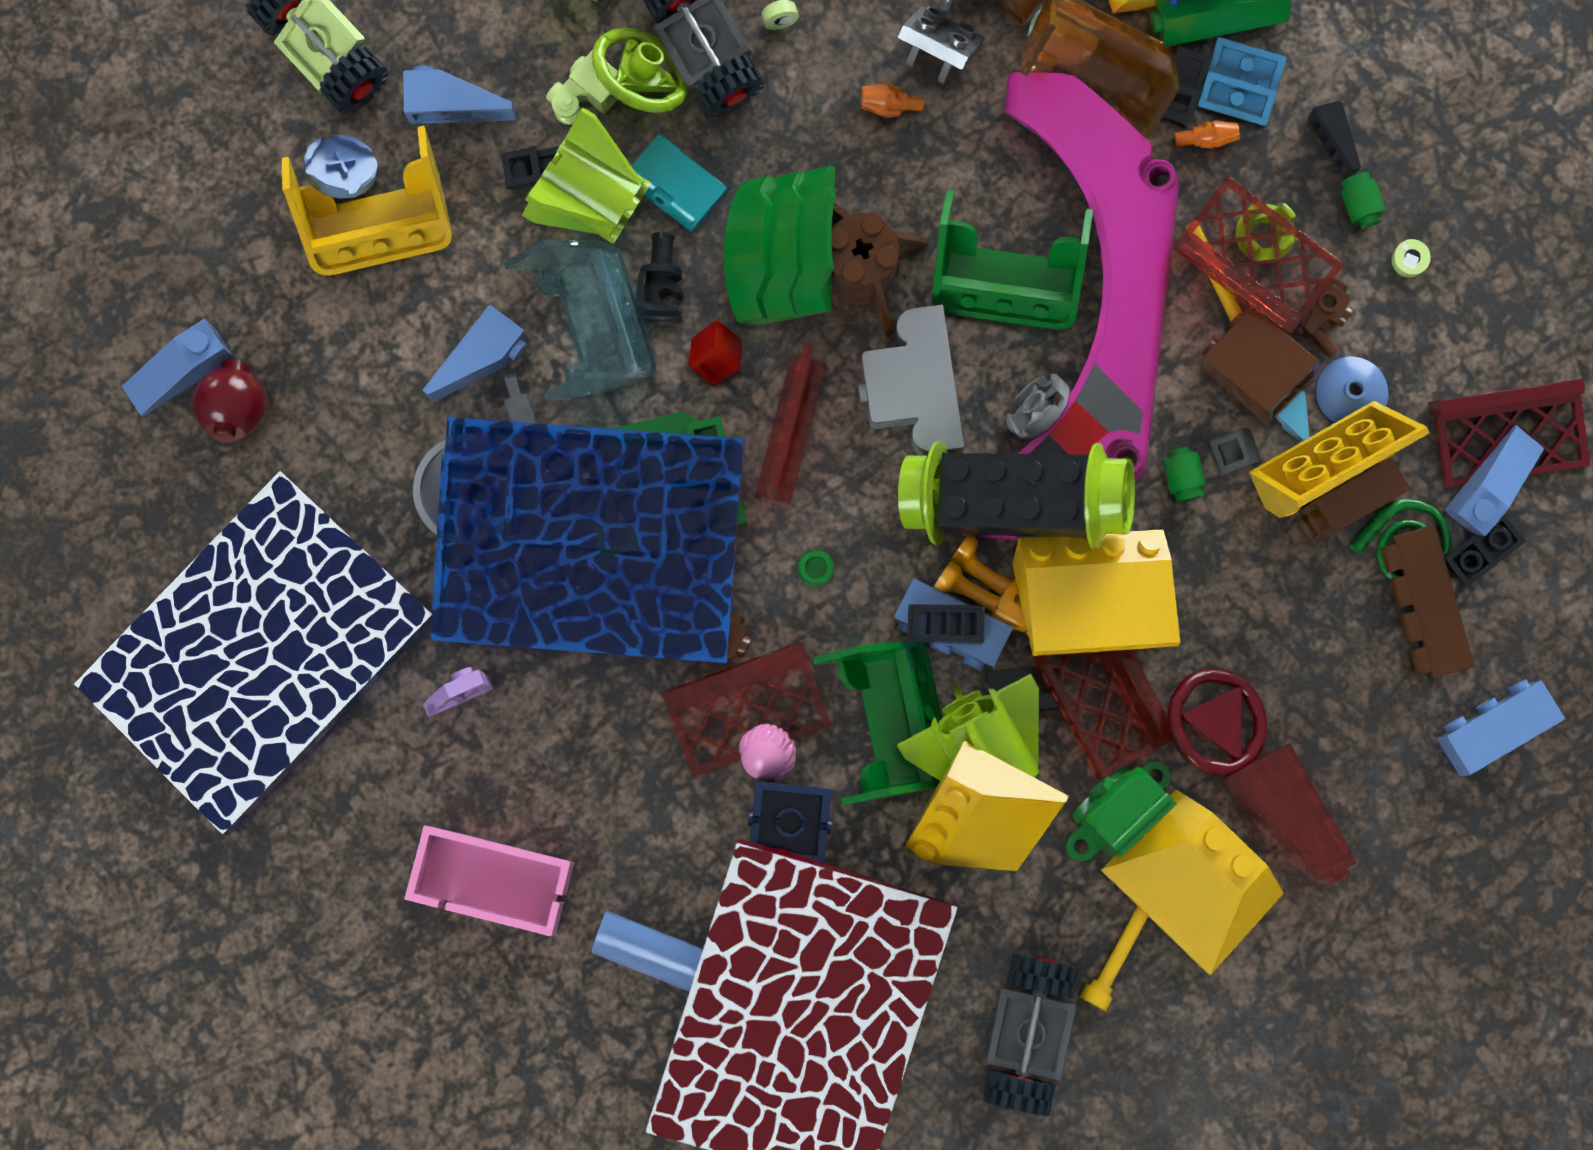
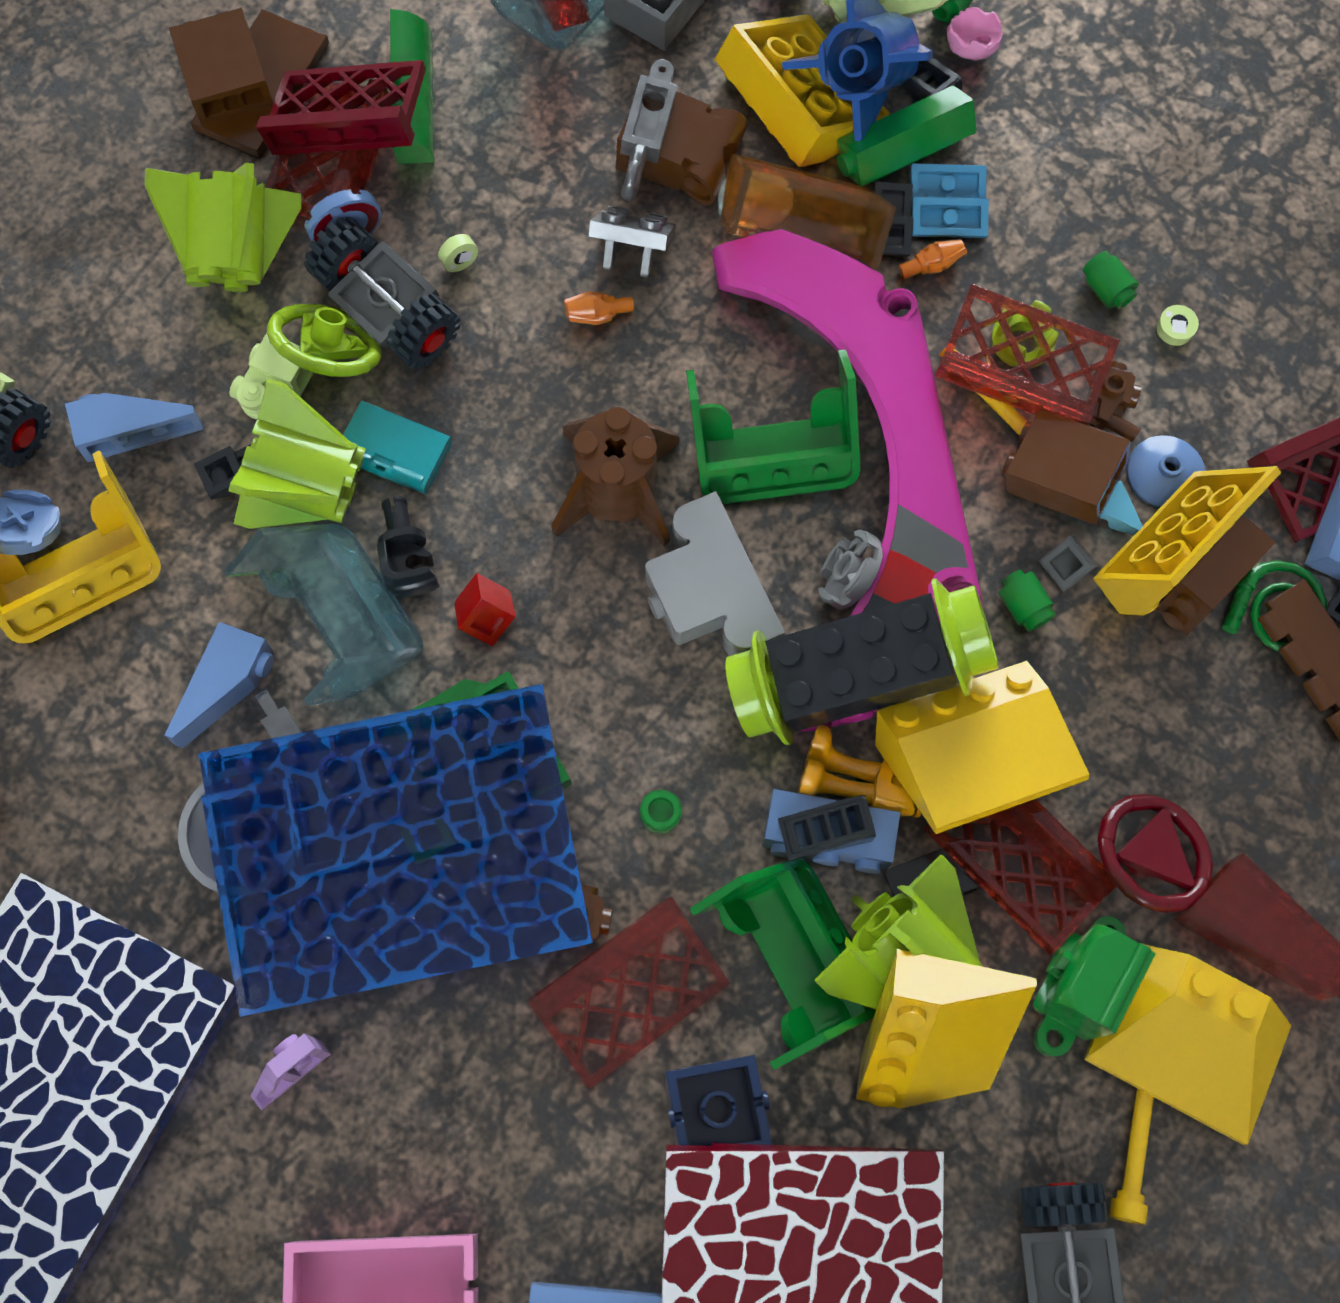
camera: 20 degrees left, 10 degrees down
green slope [724,165,836,327] -> none
bright pink hair [739,724,796,782] -> none
clear red fence [755,342,826,505] -> none
black slope [1307,100,1361,179] -> none

